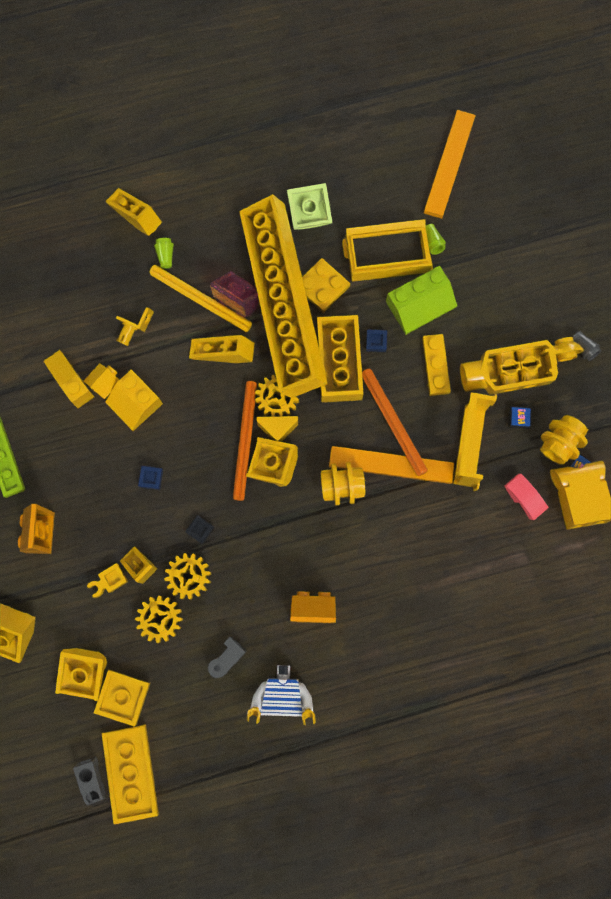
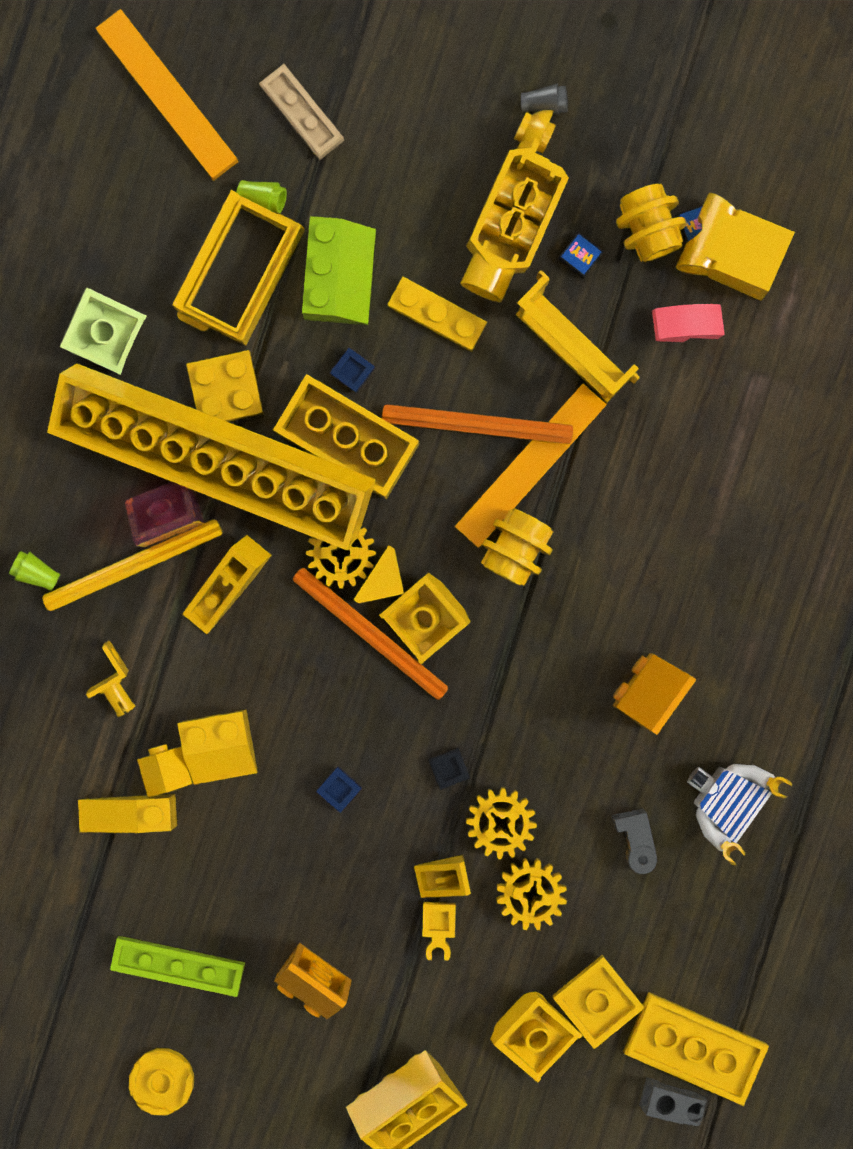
camera: 55 degrees left, 10 degrees up
none -> tan tile [259,64,344,160]

